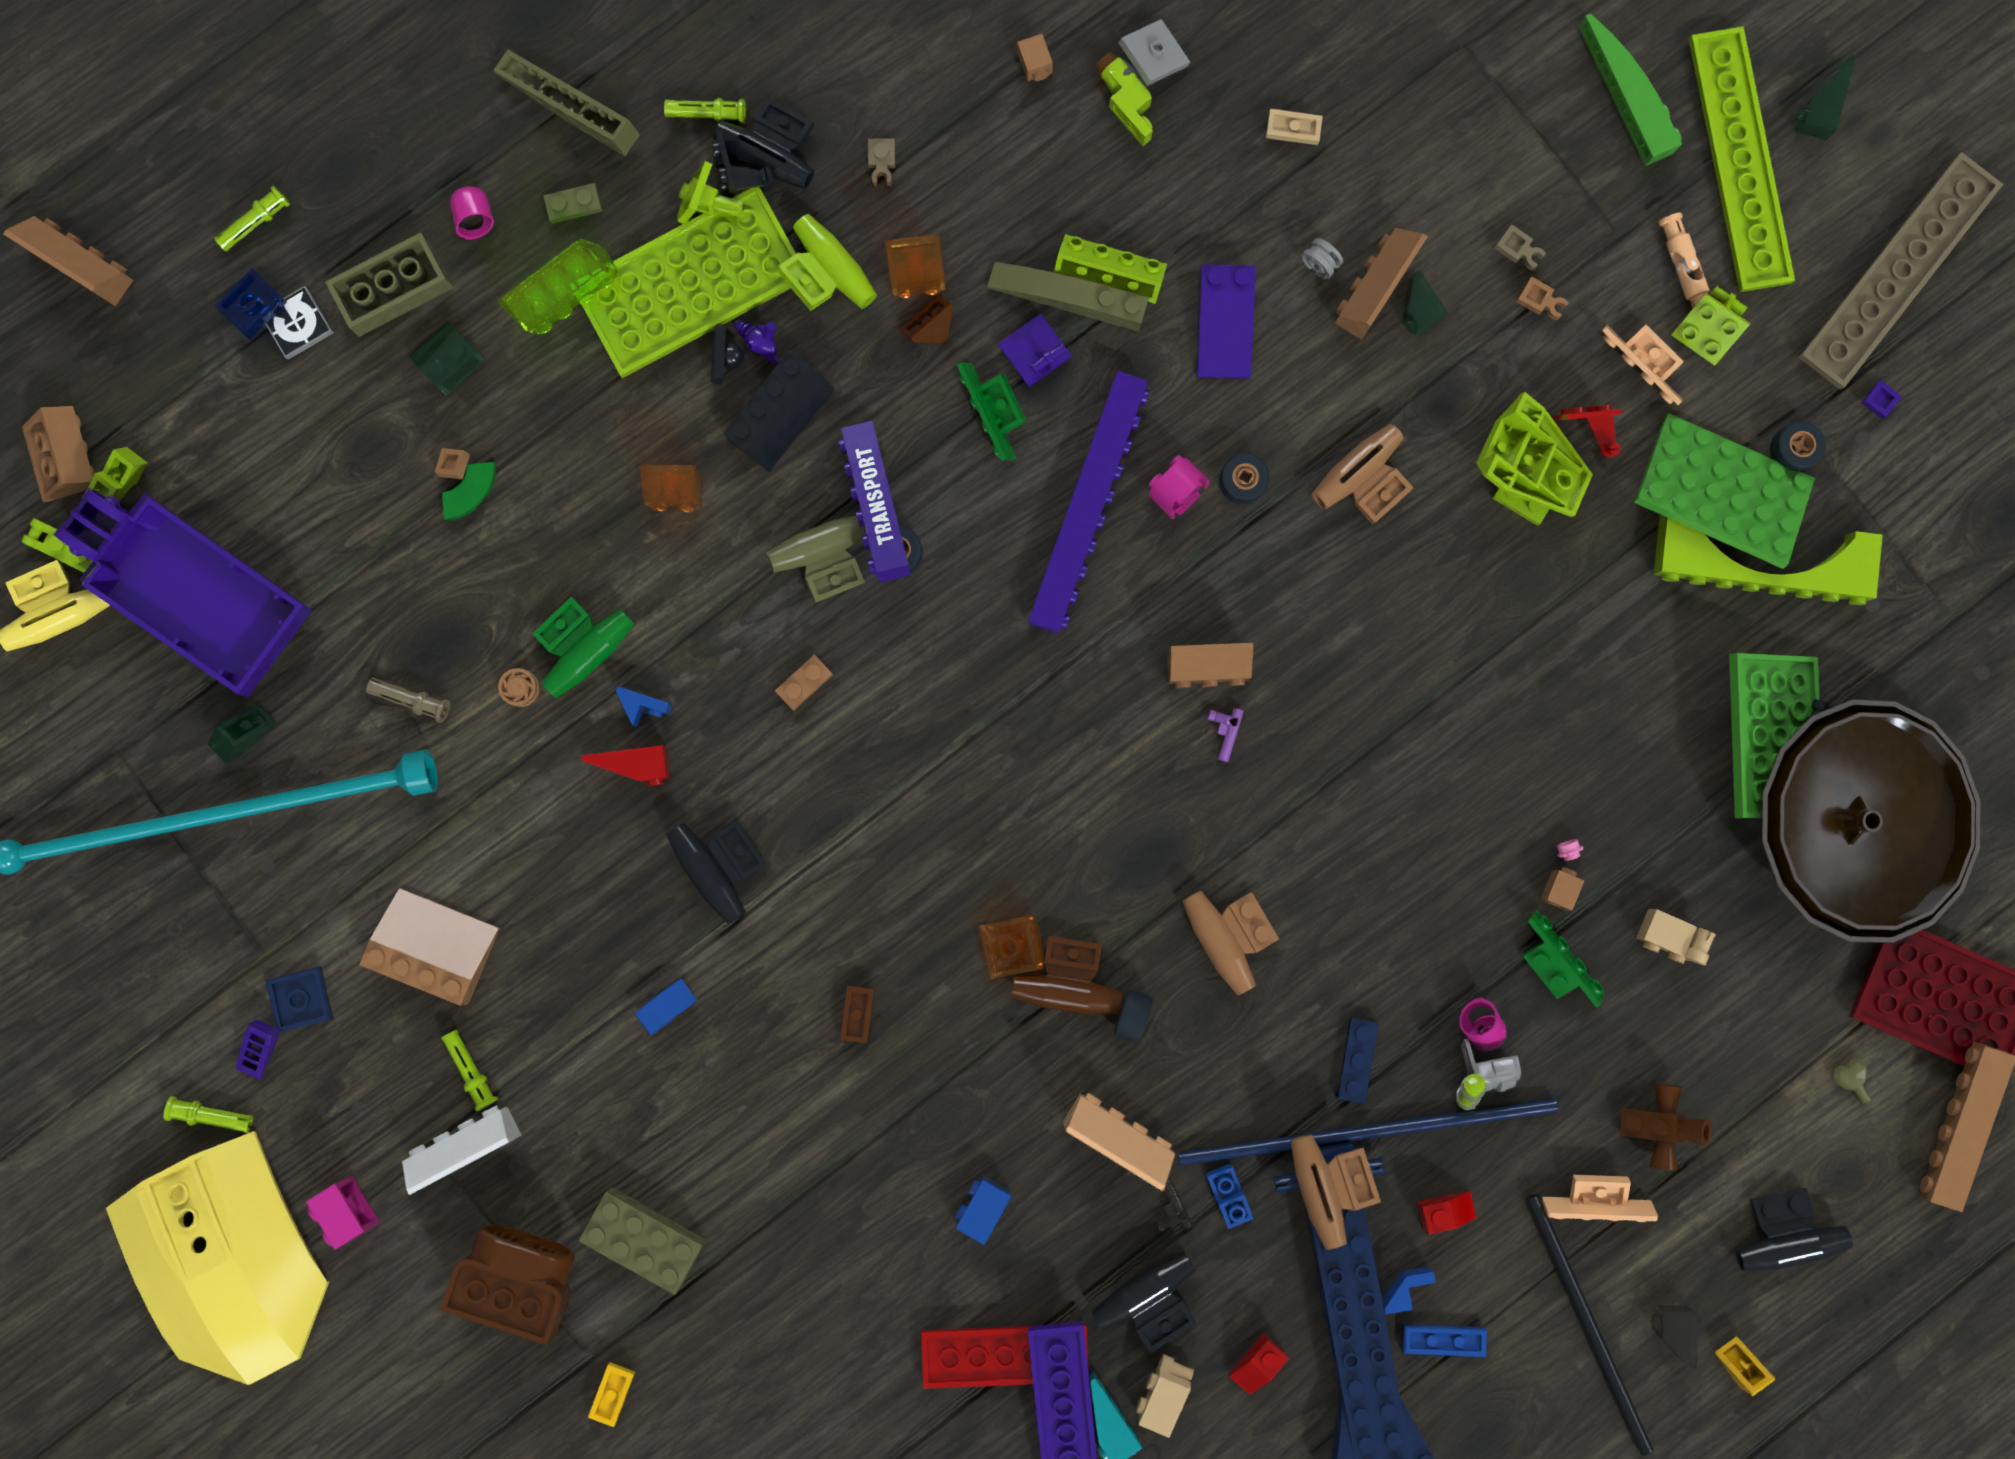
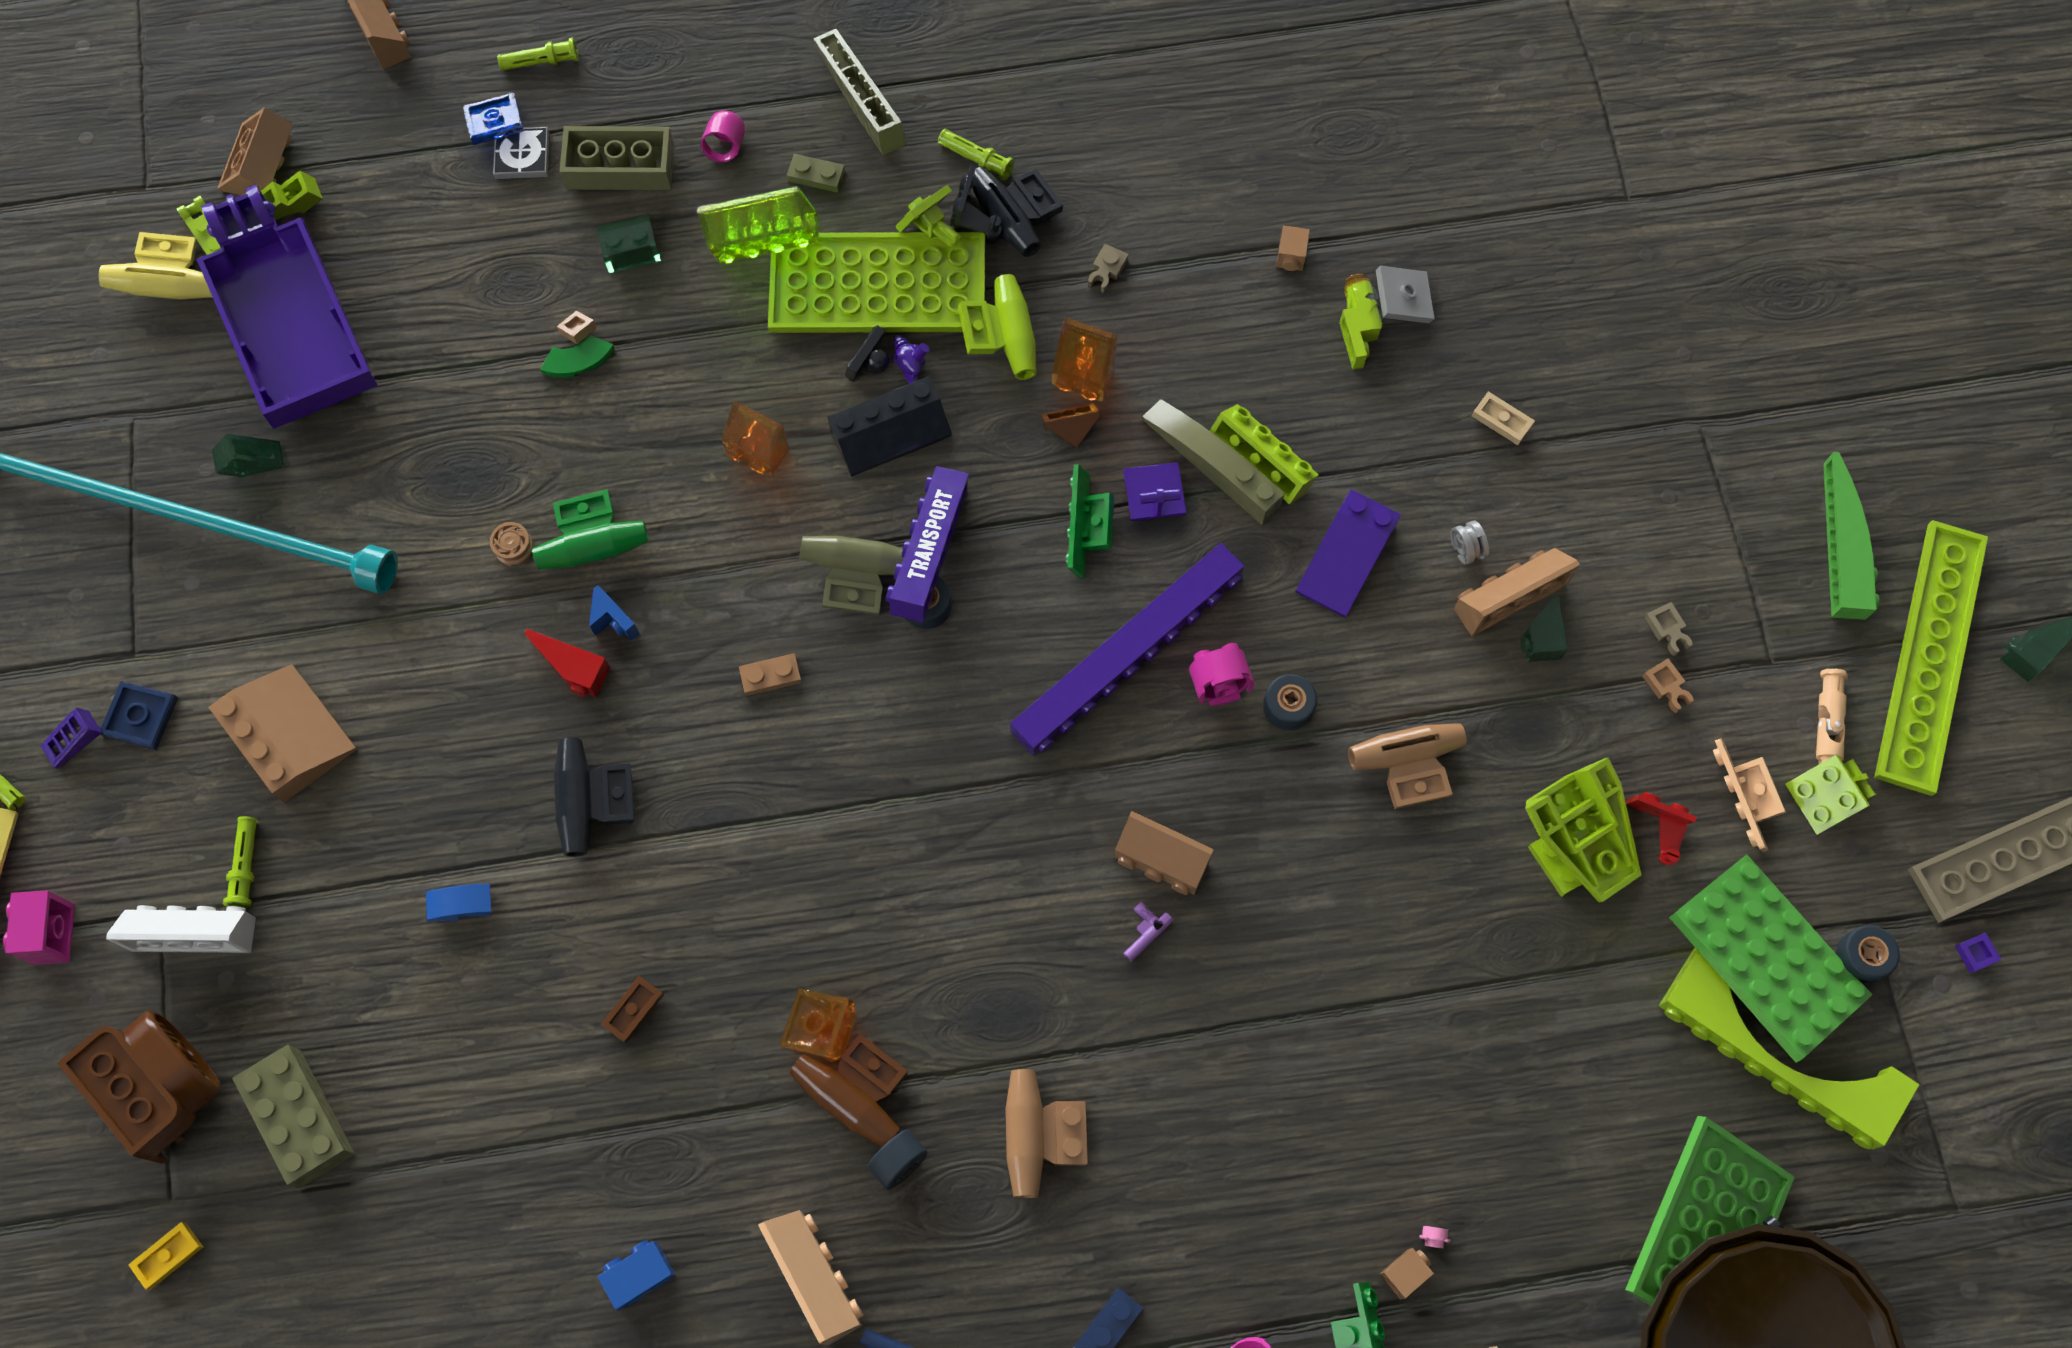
camera: 30 degrees right, 15 degrees down
dark tan pin [366,677,450,723] -> none

